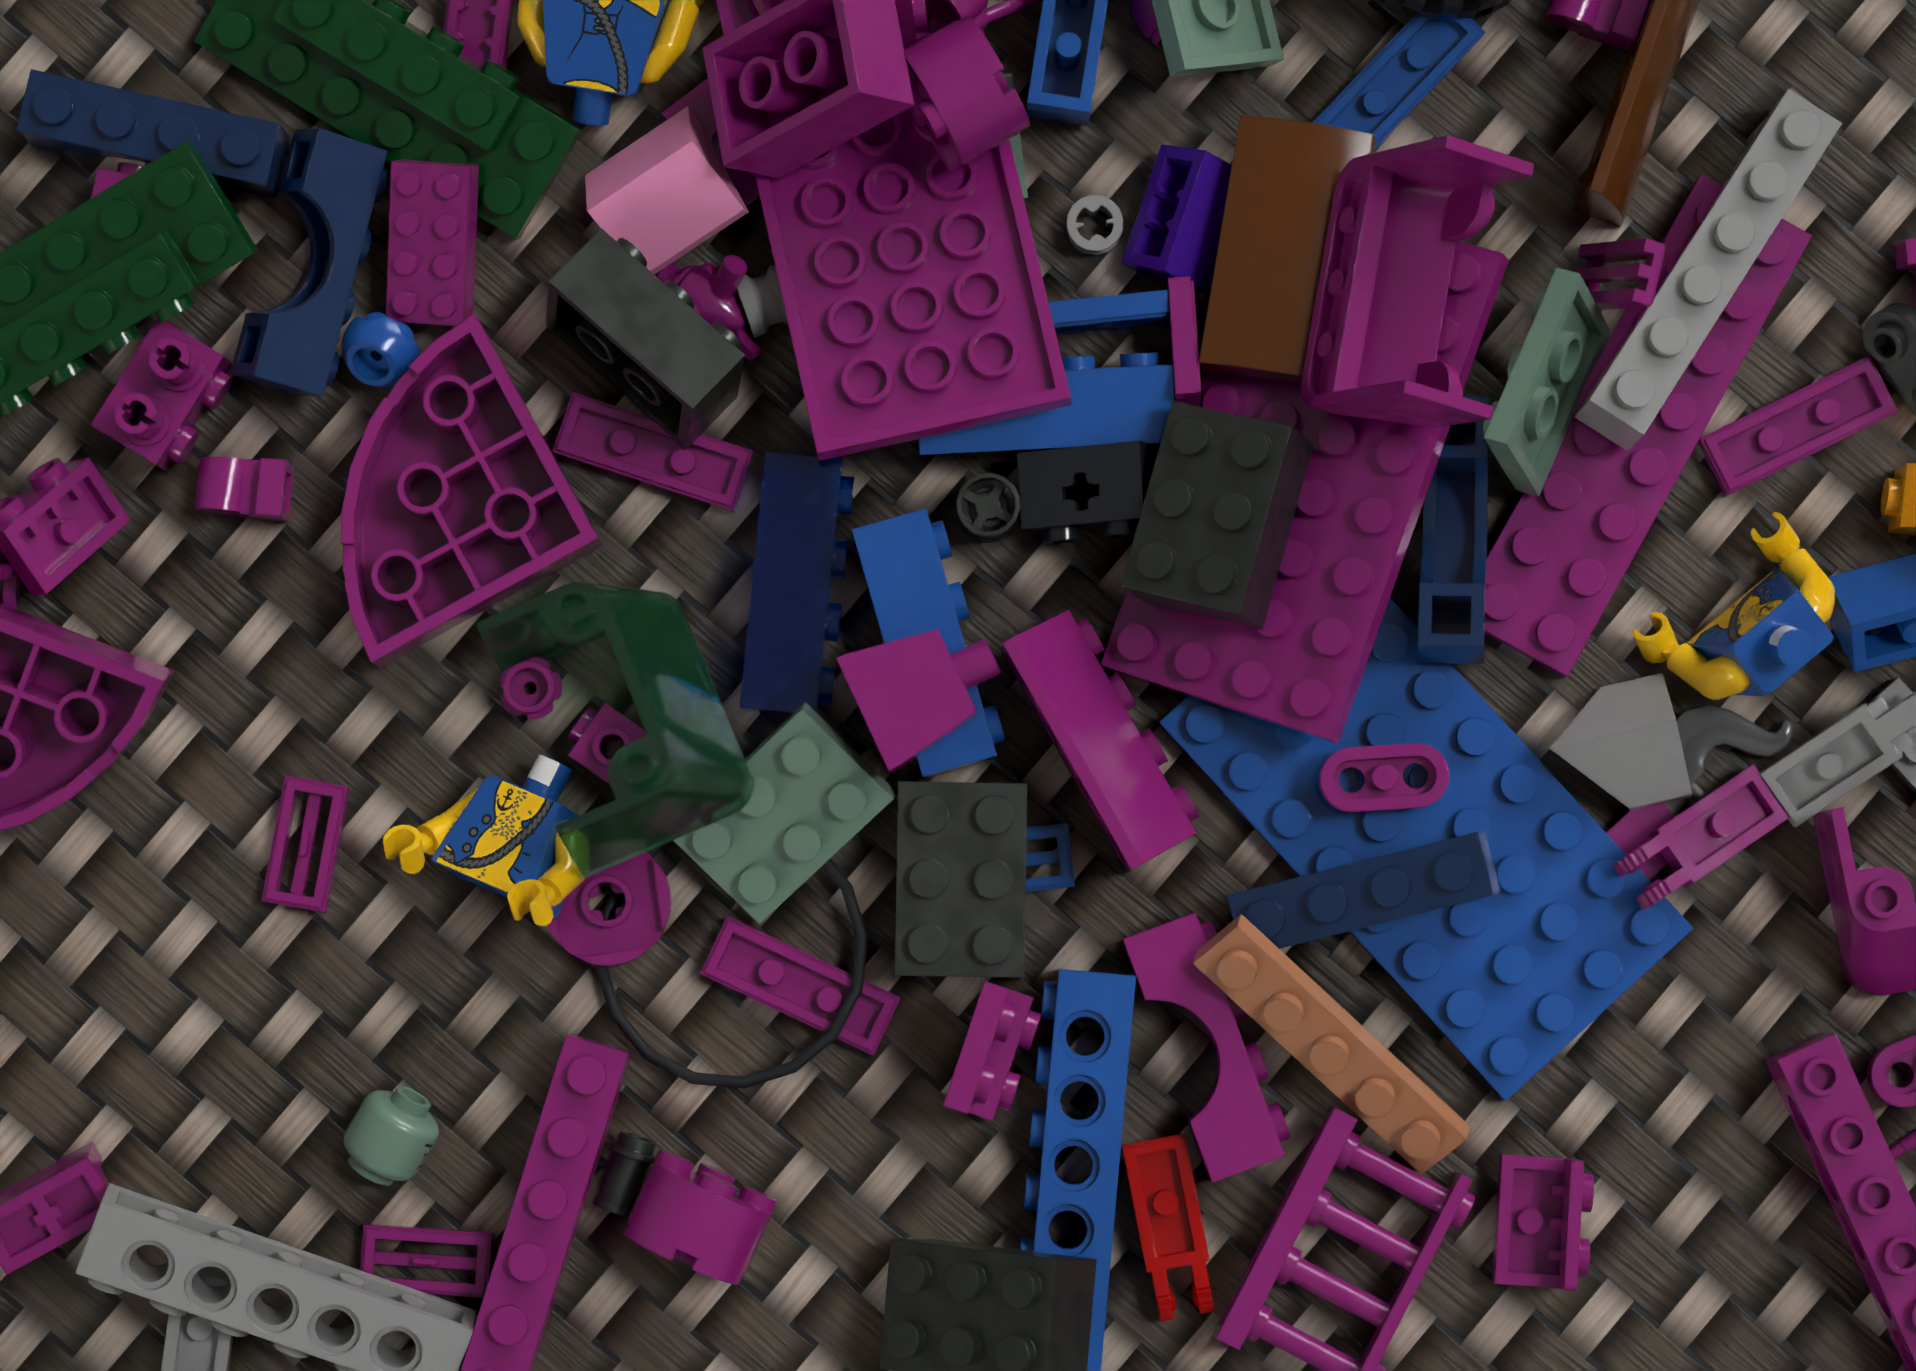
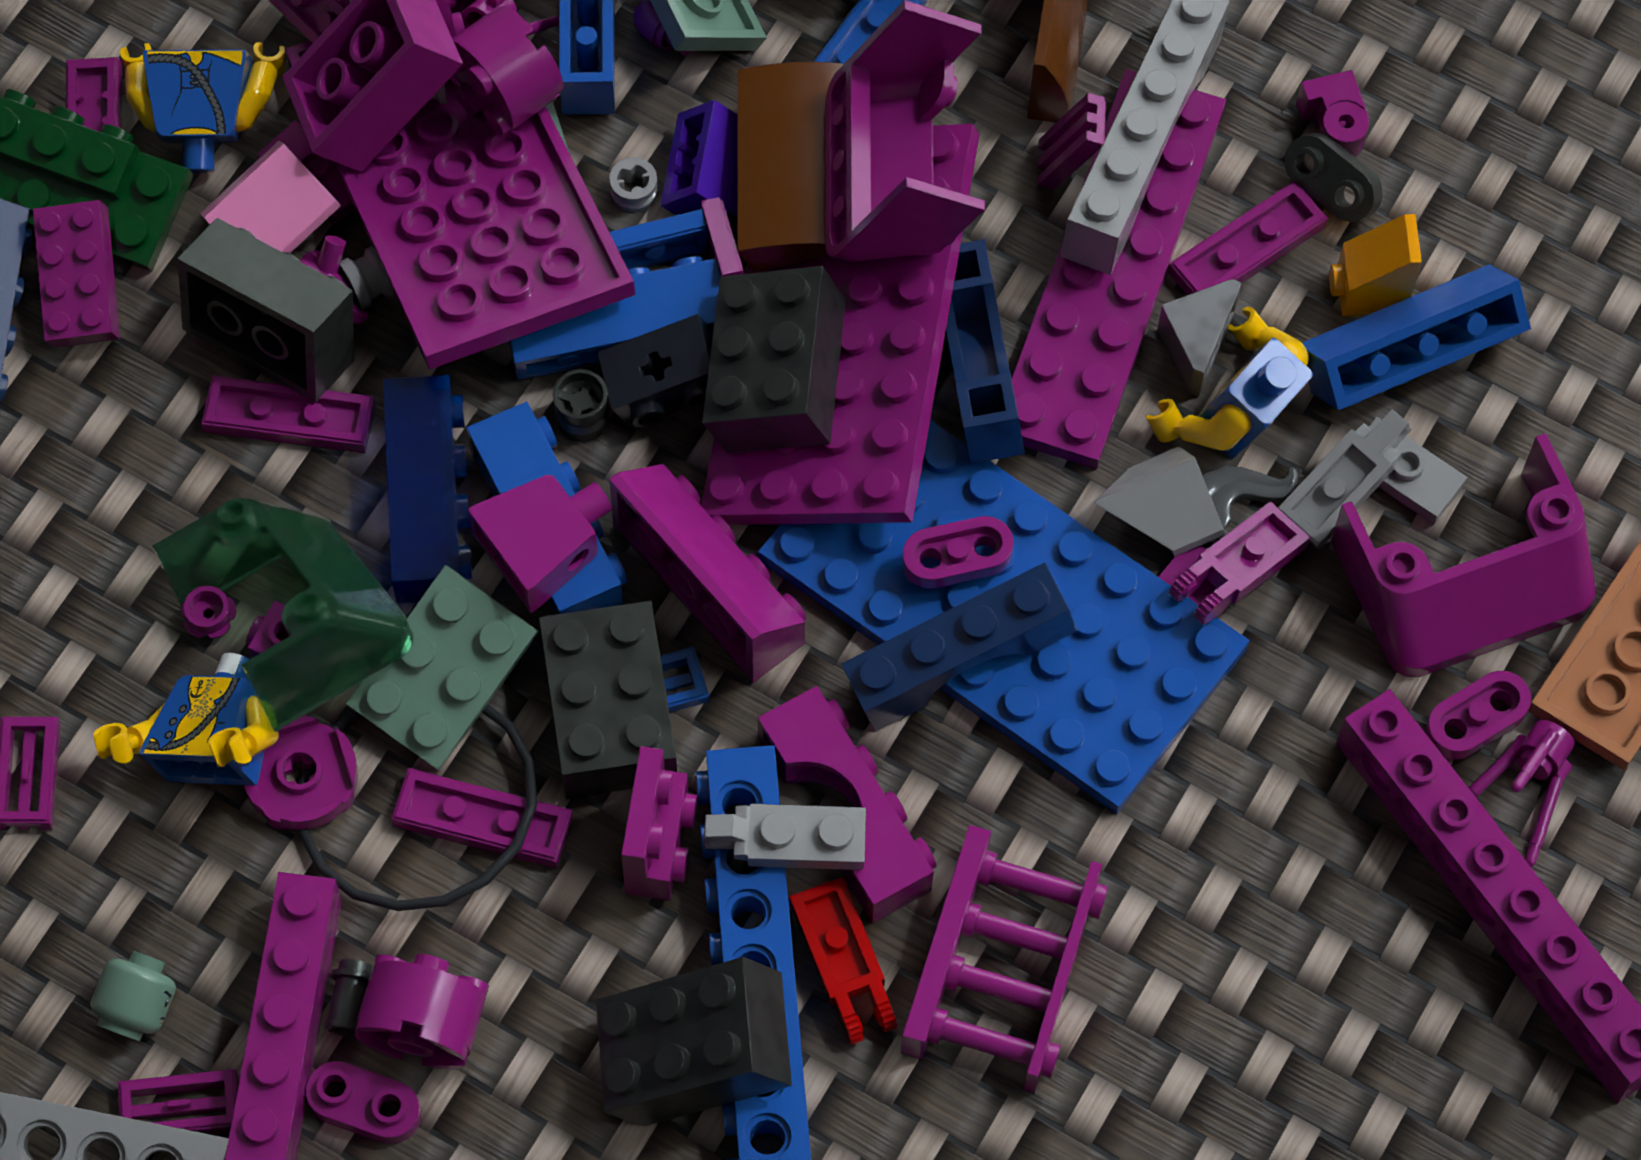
camera: 10 degrees left, 20 degrees down
blue plate [341,312,419,388] -> none
magenta brick [341,314,603,667] -> none
nougat plate [1193,914,1470,1175] -> none
sand green plate [1483,267,1610,497] -> none
magenta bracket [1492,1154,1594,1291] -> none
none -> magenta plate [306,1061,421,1144]
none -> light grey hinge [704,804,866,870]
none -> flat silver slope [1157,279,1242,397]

